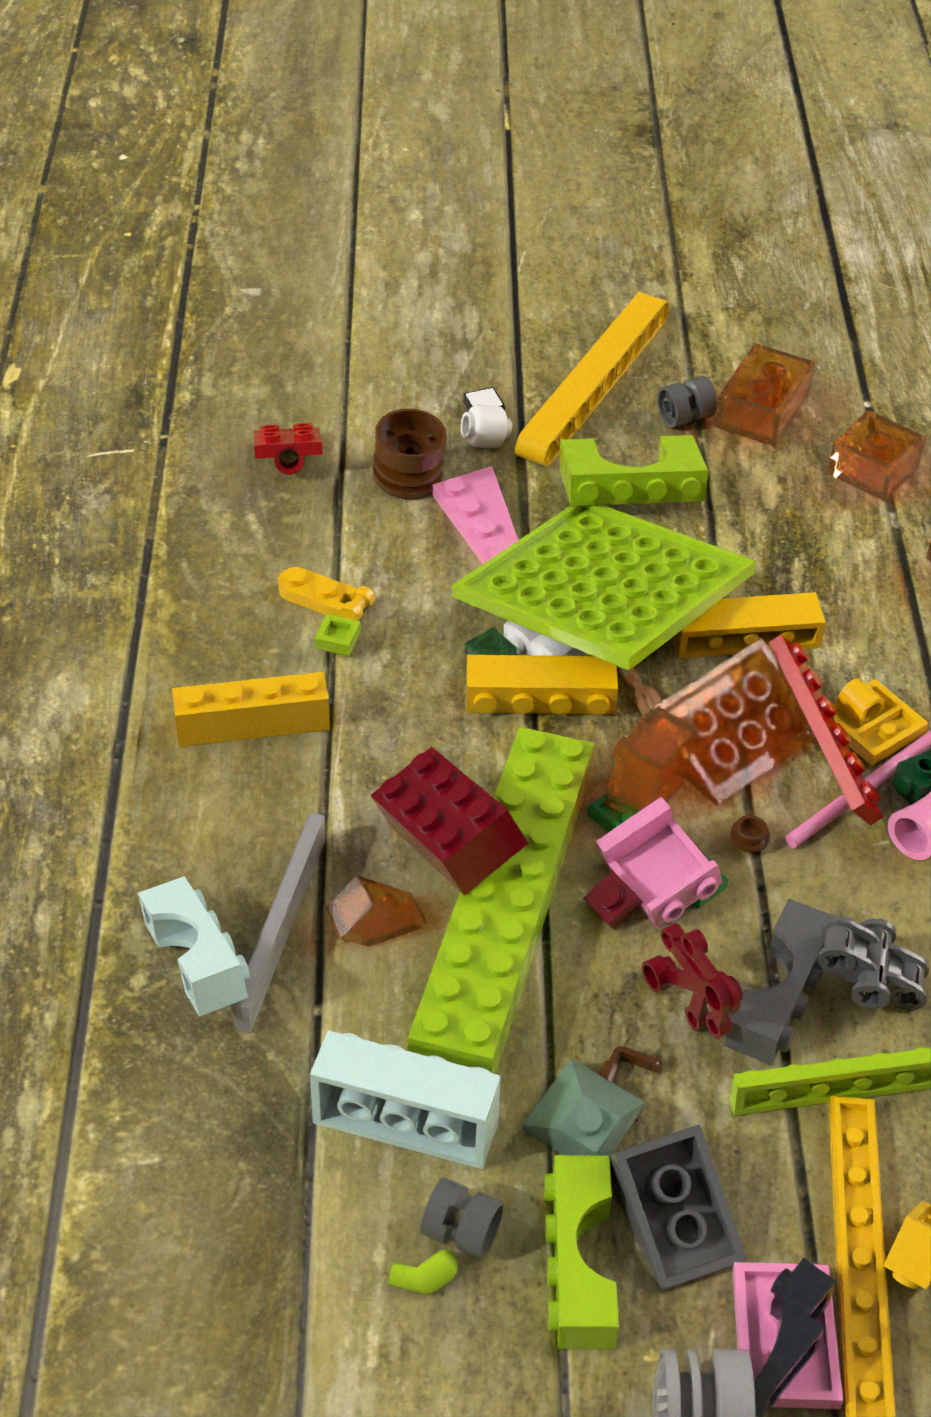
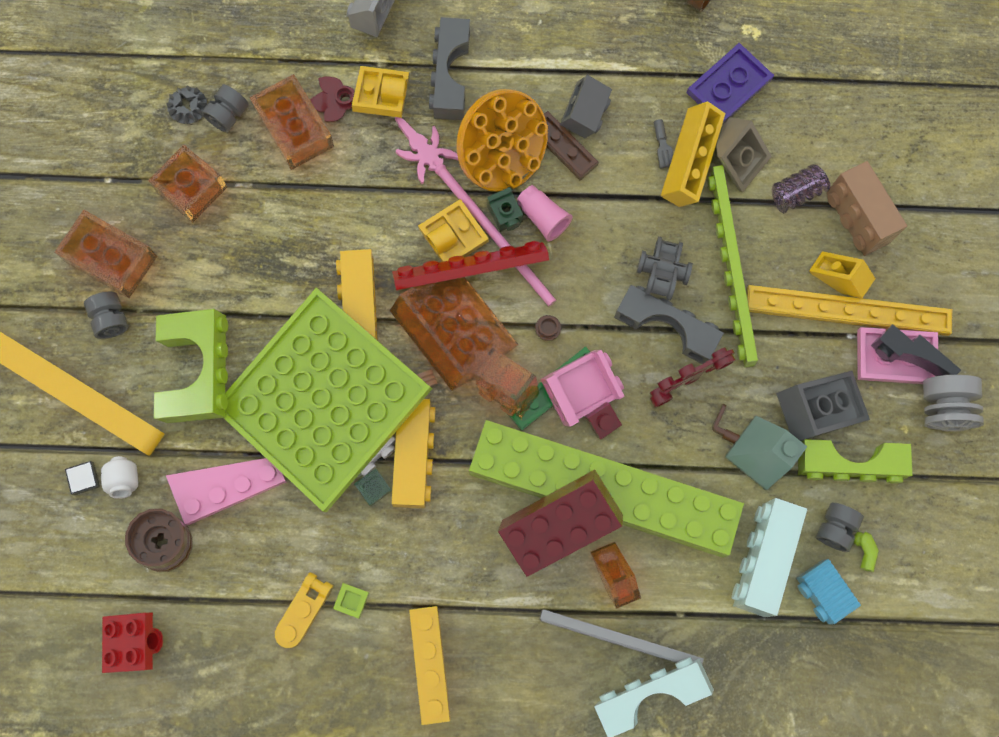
camera: 90 degrees left, 30 degrees up
none -> medium azure brick [796,559,861,624]

